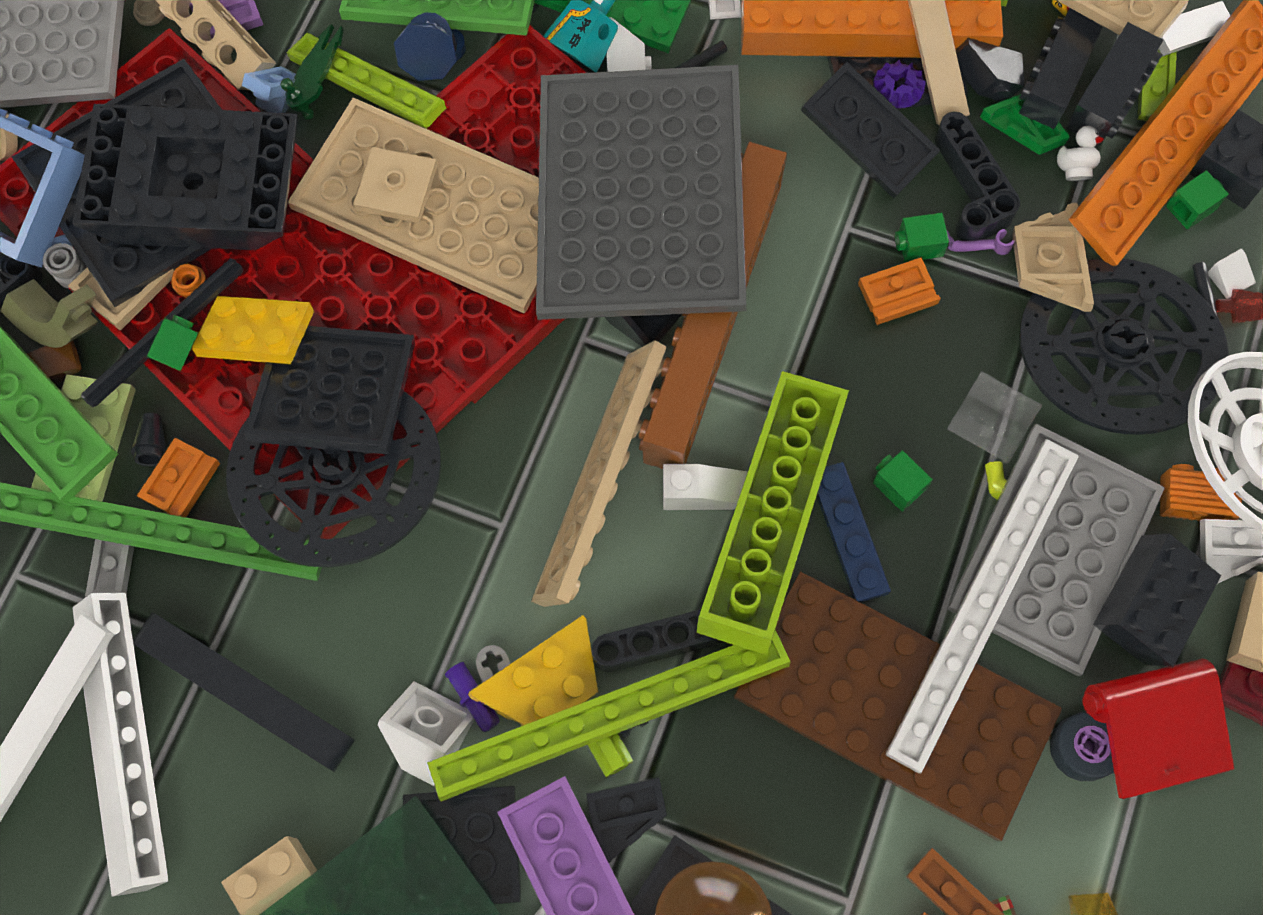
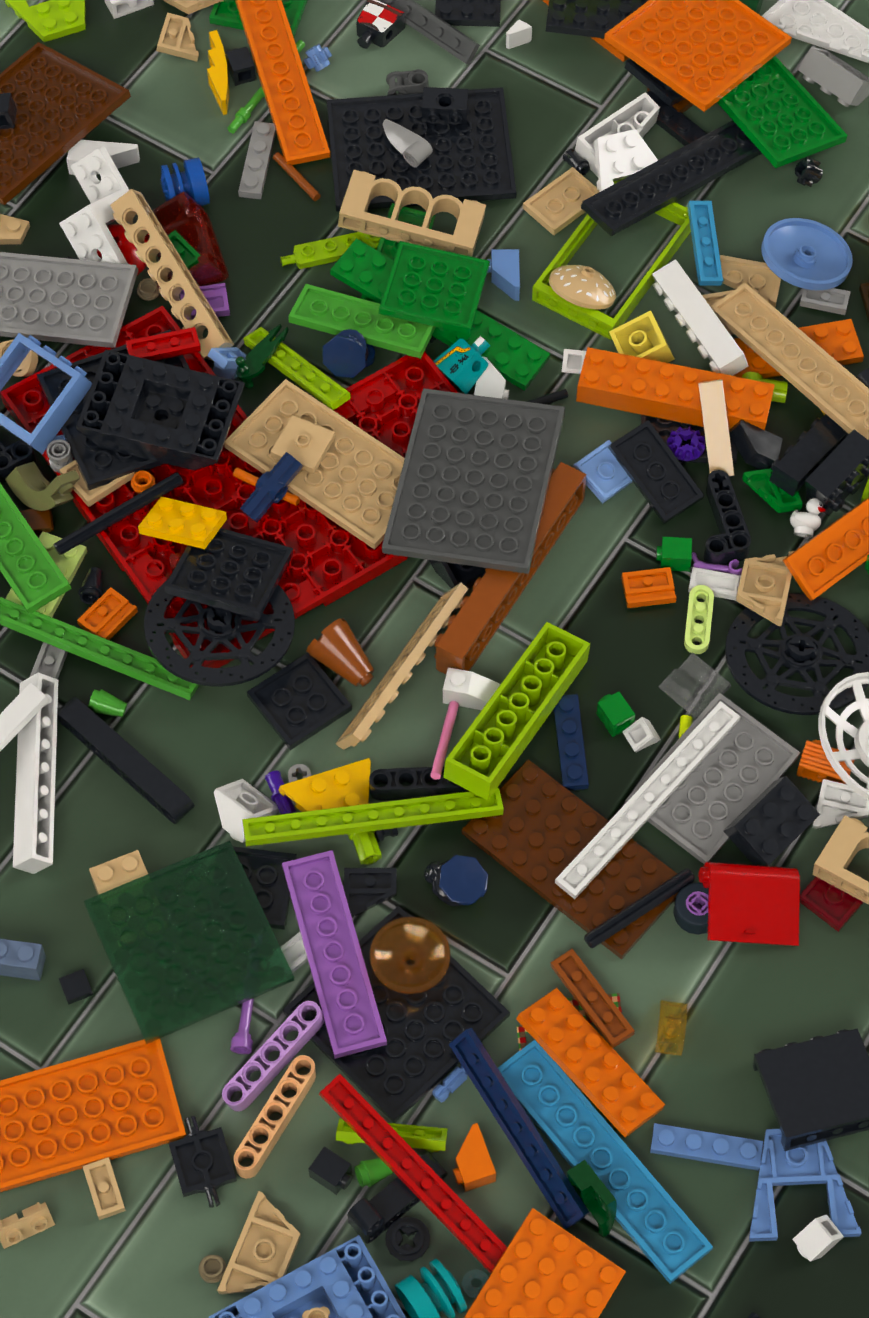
camera: 10 degrees right, 10 degrees down
green brick [147,314,198,371] -> none
none -> bright green cone [88,689,128,717]
none -> red plate [125,327,201,361]
none -> orange bar [233,467,300,506]
none -> dark blue piece [240,452,303,522]
none -> black plate [247,653,352,750]
none -> dark orange cone [306,618,374,687]
none -> dark blue piece [424,855,488,906]
none -> bright pink bar [430,701,459,780]
none -> light blue plate [573,440,633,504]
none -> black axle [584,868,695,948]
none -> white slope [622,717,661,752]
none -> yellowish green plate [684,585,714,654]
none -> white tile [688,567,741,601]

